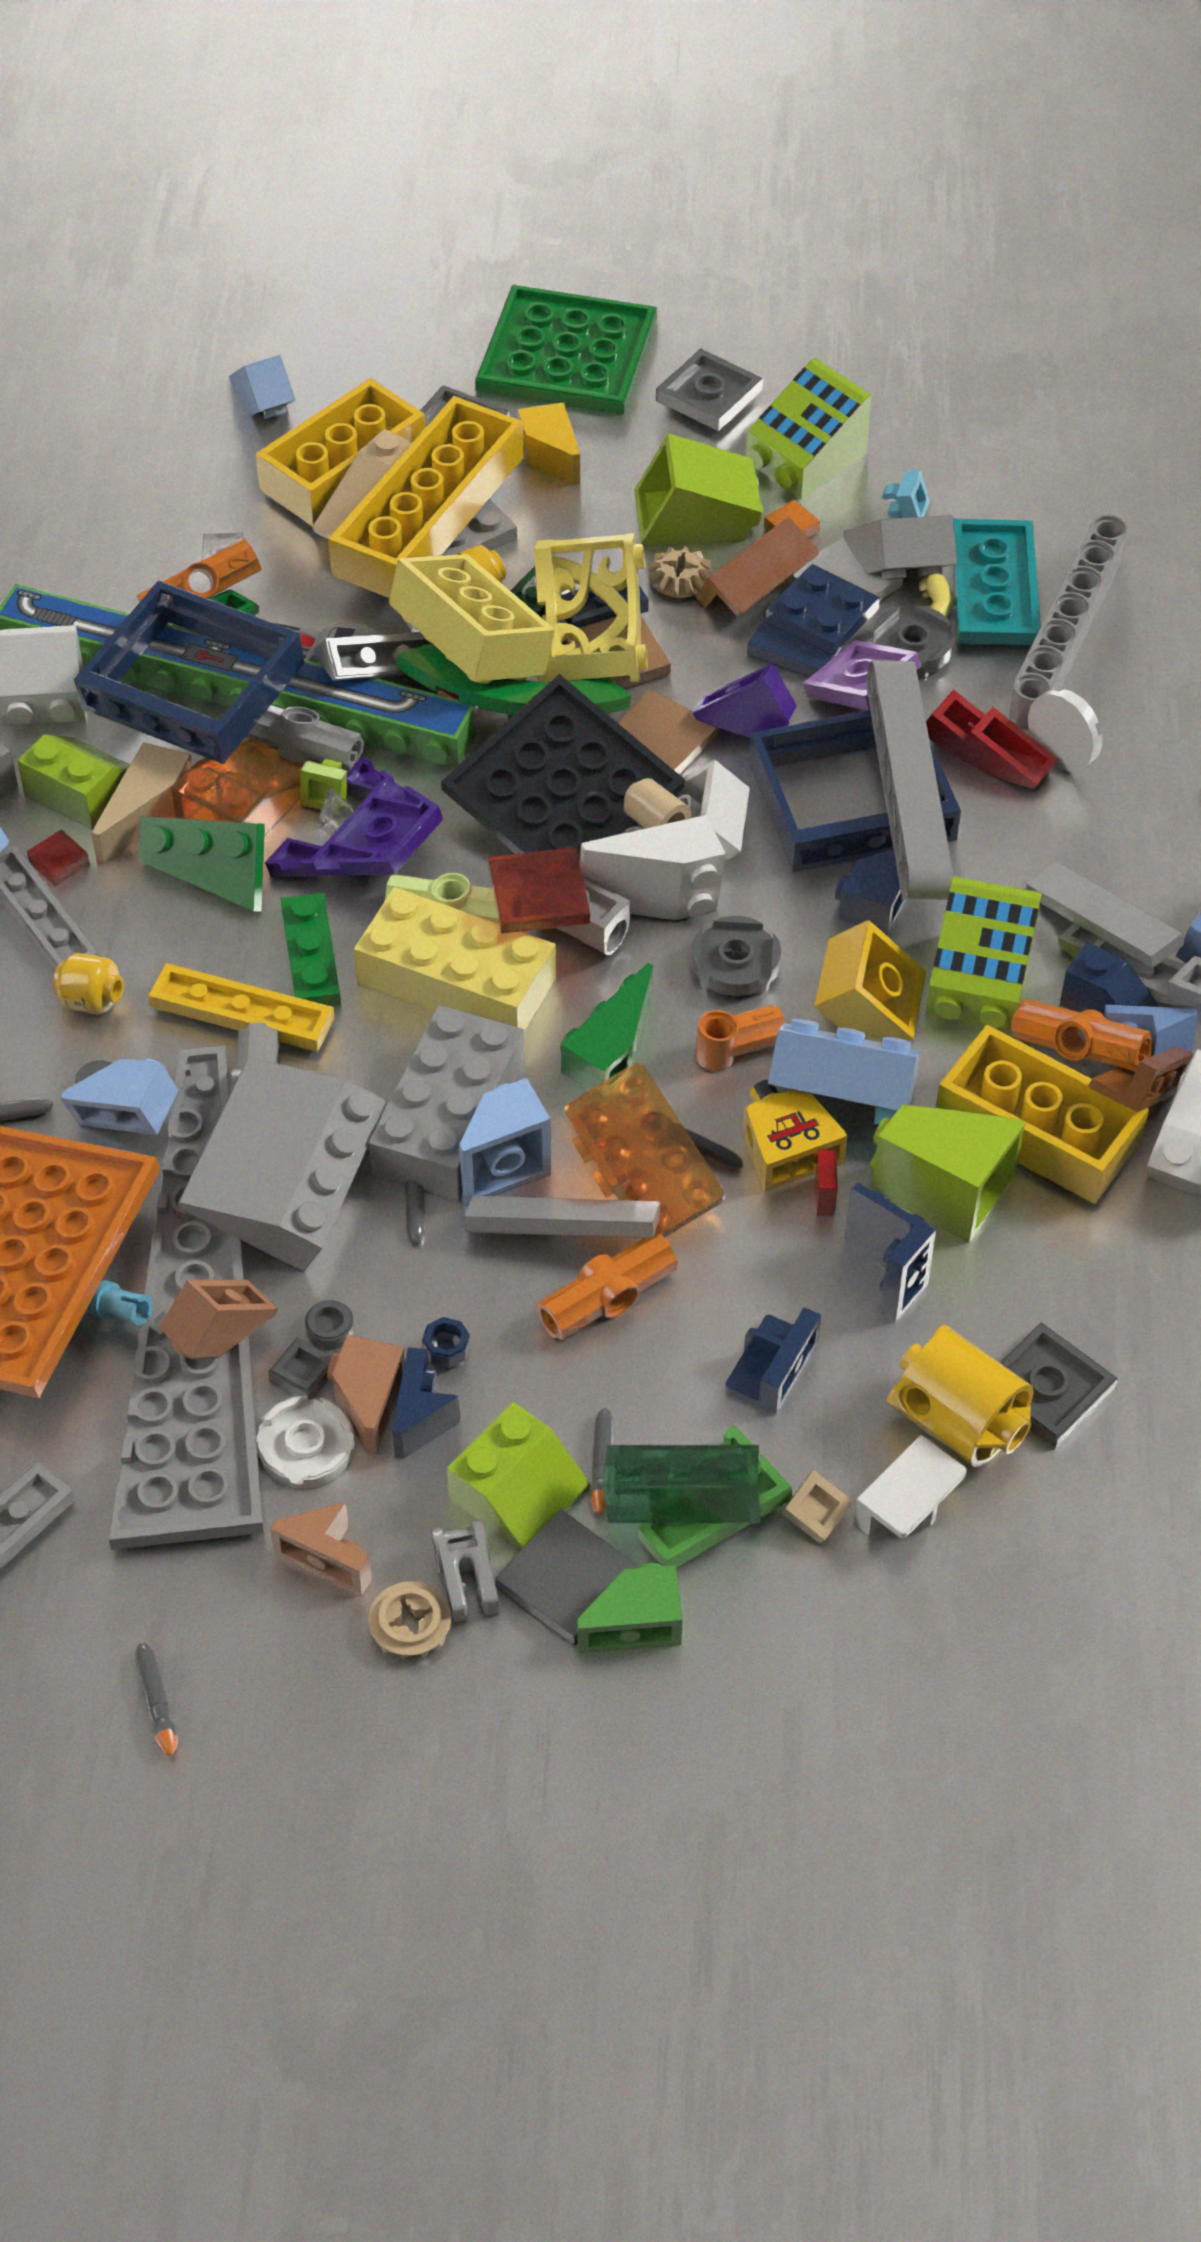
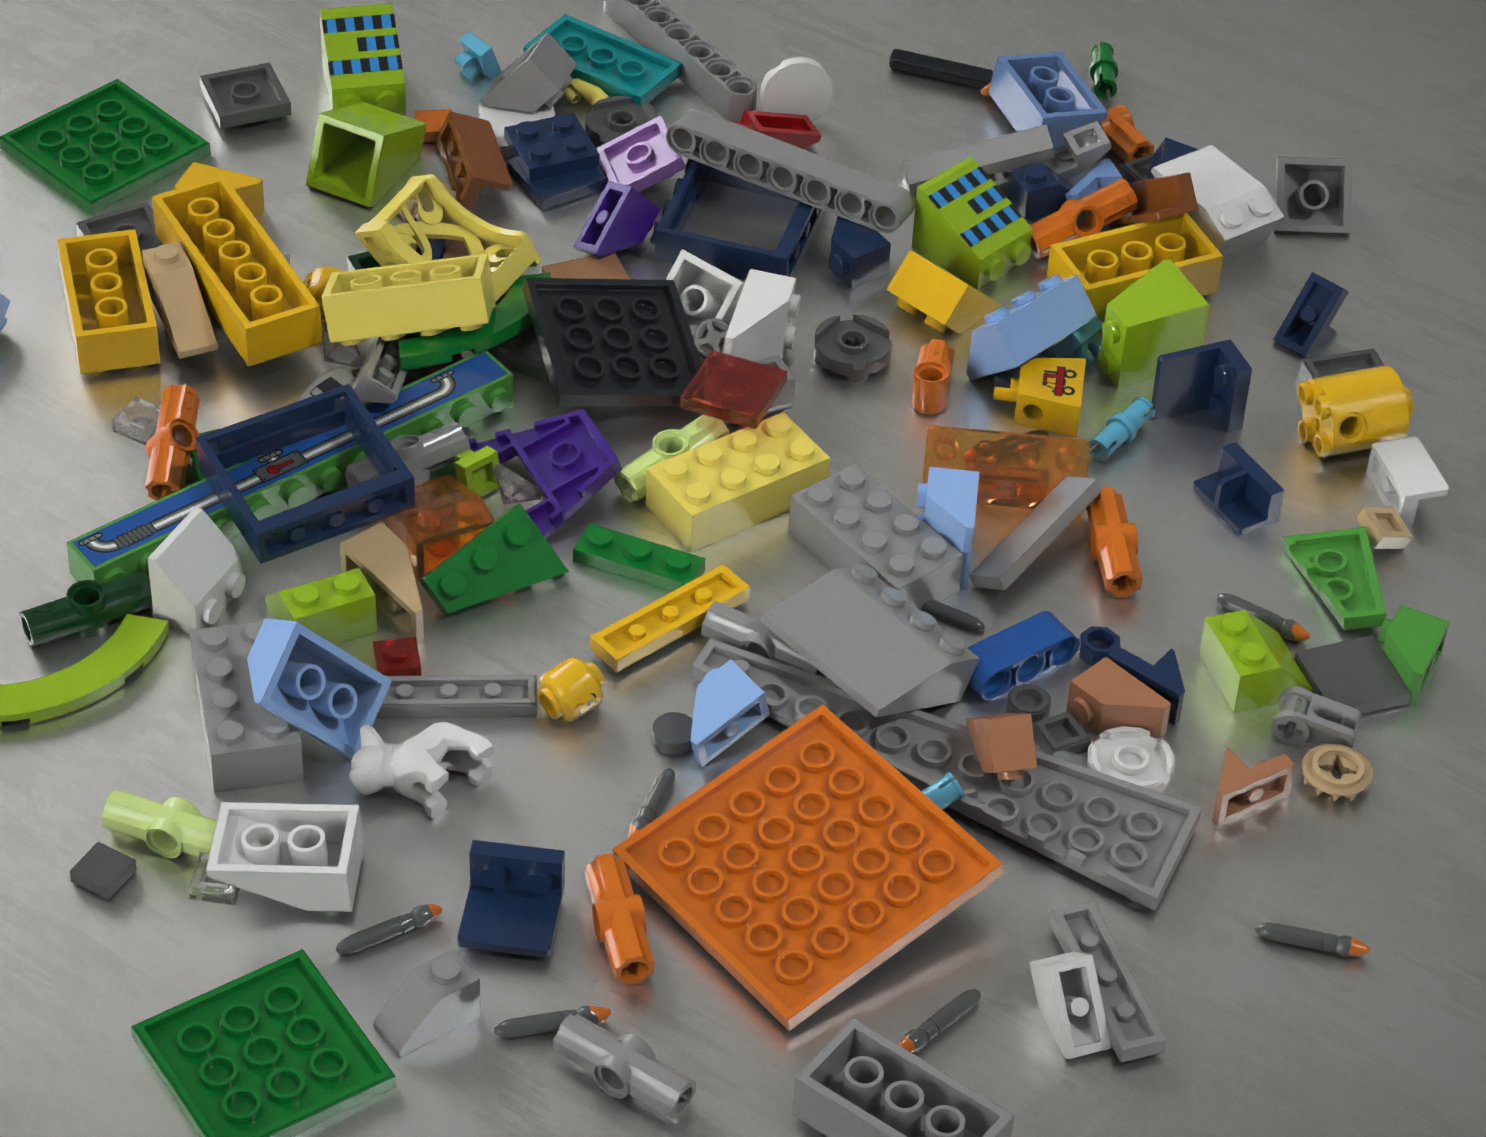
camera: 60 degrees left, 10 degrees down
green slope [560,963,653,1100] -> none
clear green brick [603,1445,762,1523] -> none
tan brick [624,778,691,829] -> none
red tile [815,1150,838,1216] -> none
none -> blue beam [968,611,1080,700]
none -> medium azure pin [1087,396,1155,461]
none -> dark blue slope [1273,272,1349,358]

